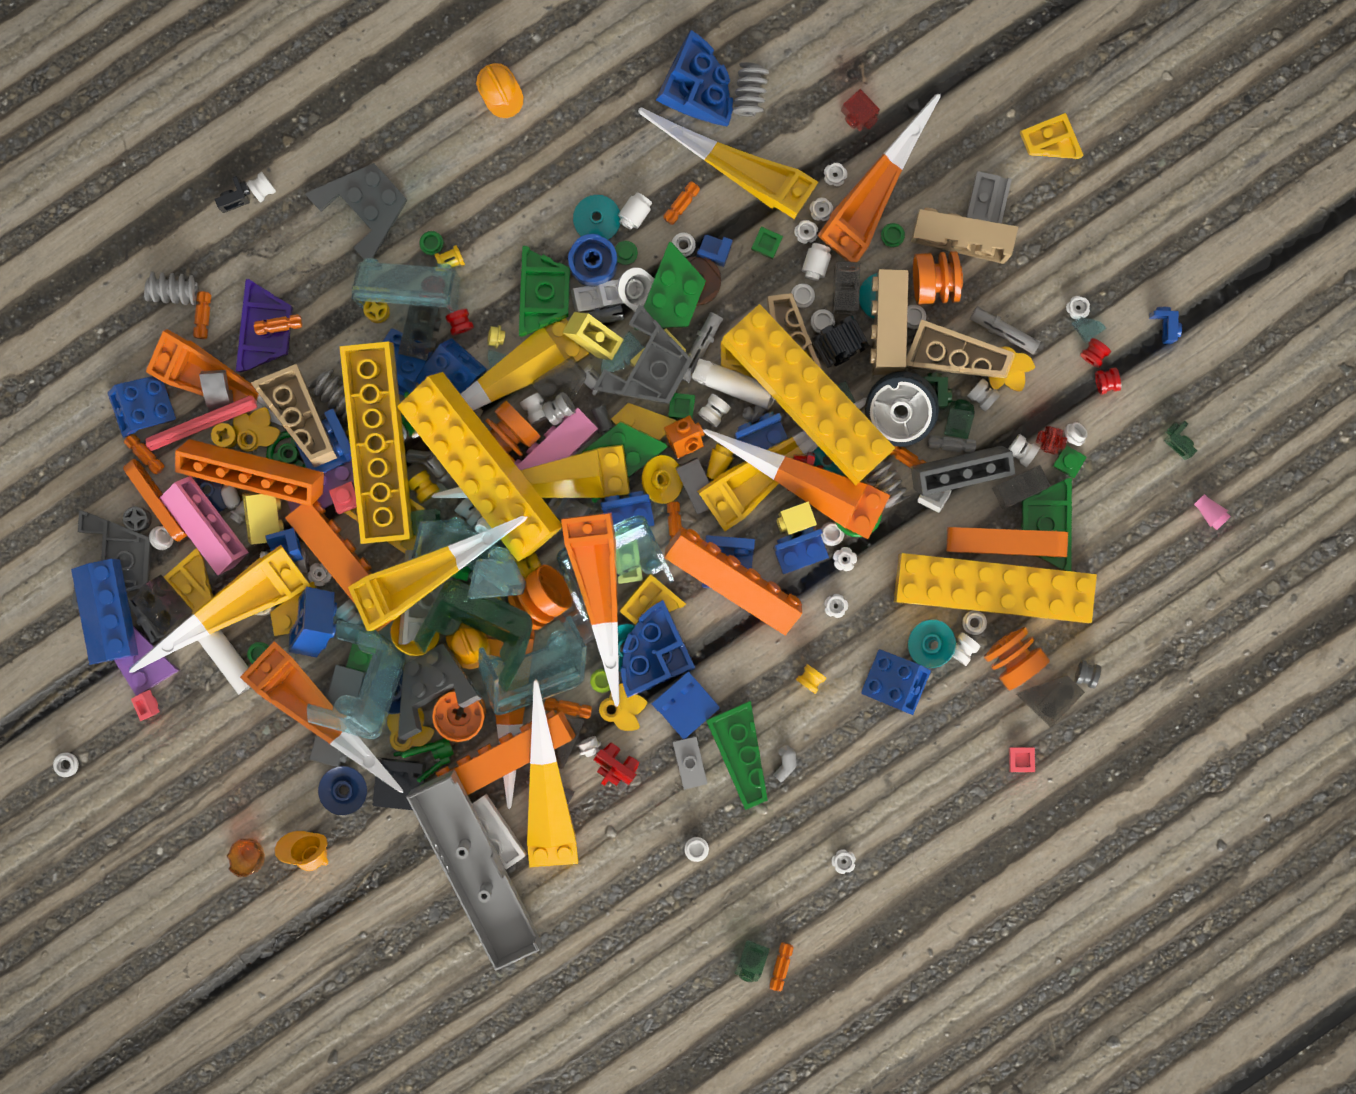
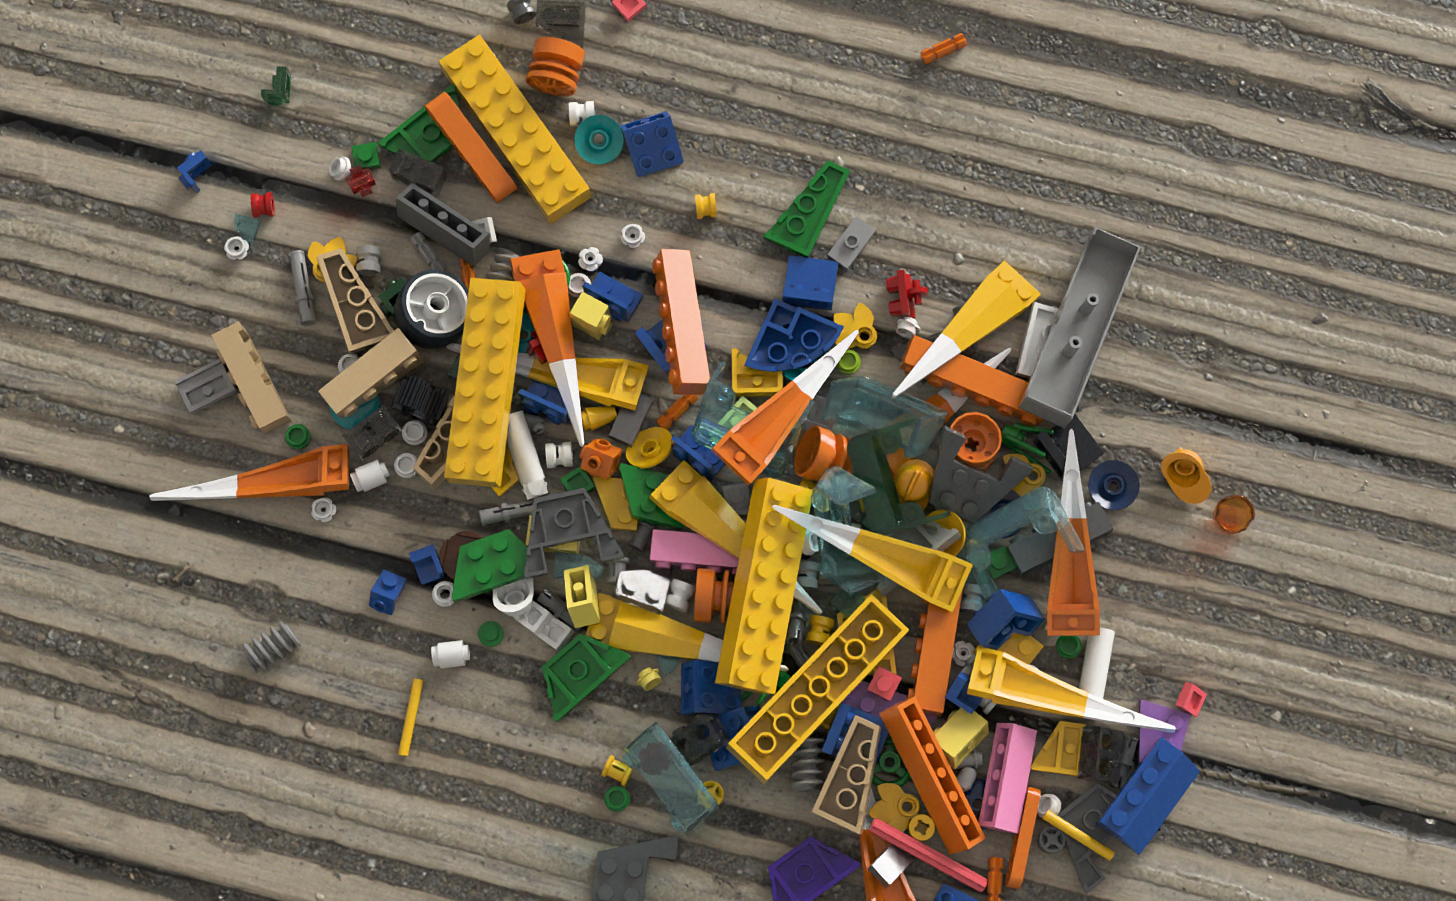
camera: 130 degrees left, 10 degrees down
white plate [53,753,79,777] -> none
orange axle [254,314,302,335] -> none
red wheel [445,309,474,336] -> none
light orange piece [476,63,524,118] -> none
light grey wheel [542,392,576,426] -> none
orange axle [544,697,592,719] -> none
blue brick [568,234,618,287] -> none
teal dish [573,195,621,240] -> none
yellow plate [638,108,818,219] -> none
blue brick [656,30,733,127] -> none
orange axle [663,181,700,225] -> none
white plate [684,837,709,862] -> none
clear green bracket [735,940,770,982] -> none
green plate [751,226,783,260] -> none
light grey arm [773,745,796,783] -> none
white plate [794,220,818,244] -> none
white plate [824,163,847,187] -> none
white plate [832,849,856,874] -> none
clear red brick [841,89,880,132] -> none
orange wheel [913,251,963,305] -> none
clear green bracket [944,399,975,439] -> none
white plate [962,611,987,635] -> none
white wheel [1009,434,1040,467] -> none
yellow wing [1020,113,1083,159] -> none
red wheel [1095,367,1121,395] -> none
bright pink cone [1194,494,1231,530] -> none
none -> blue bracket [369,569,407,615]
none -> yellow bar [398,678,423,757]
none -> yellow bar [1042,810,1115,861]

